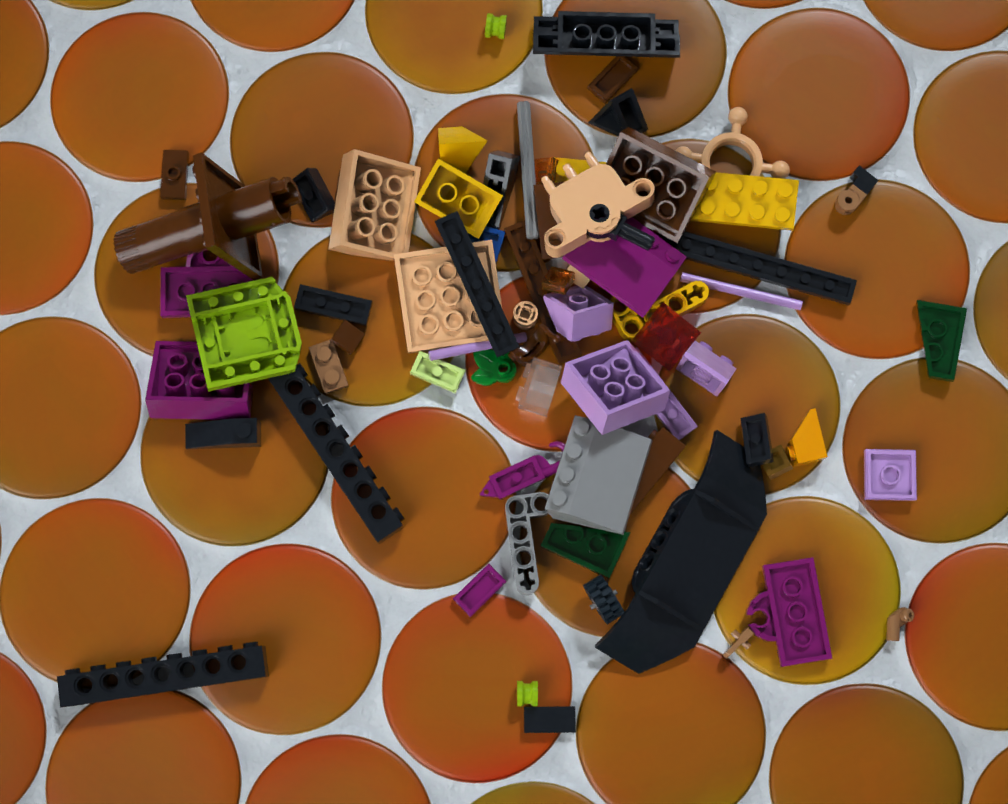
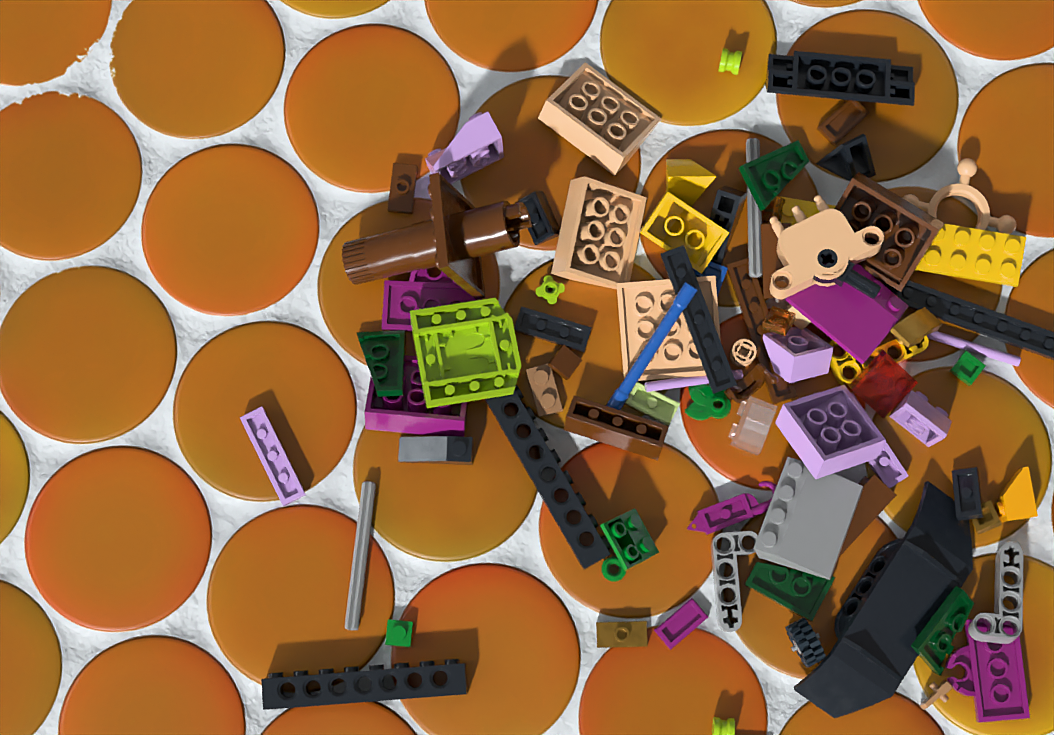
camera: 10 degrees right, 0 degrees up
none -> lavender plate [240,407,306,506]
none -> light grey axle [344,481,376,630]
none -> dark green wing [356,330,406,397]
none -> green plate [385,619,414,647]
none -> lavender slope [425,112,504,184]
none -> lime plate [536,275,565,304]
none -> light nougat slope [538,62,661,176]
none -> reddish brown brick [564,396,669,461]
none -> pearl gold plate [596,621,648,648]
none -> green slope [600,508,659,571]
none -> green plate [601,556,626,582]
none -> blue piece [606,282,698,410]
none -> dark green wing [738,140,809,211]
none -> pearl gold slope [890,307,943,347]
none -> dark green wing [911,586,974,676]
none -> green plate [950,351,986,386]
none -> light grey beam [968,541,1023,644]

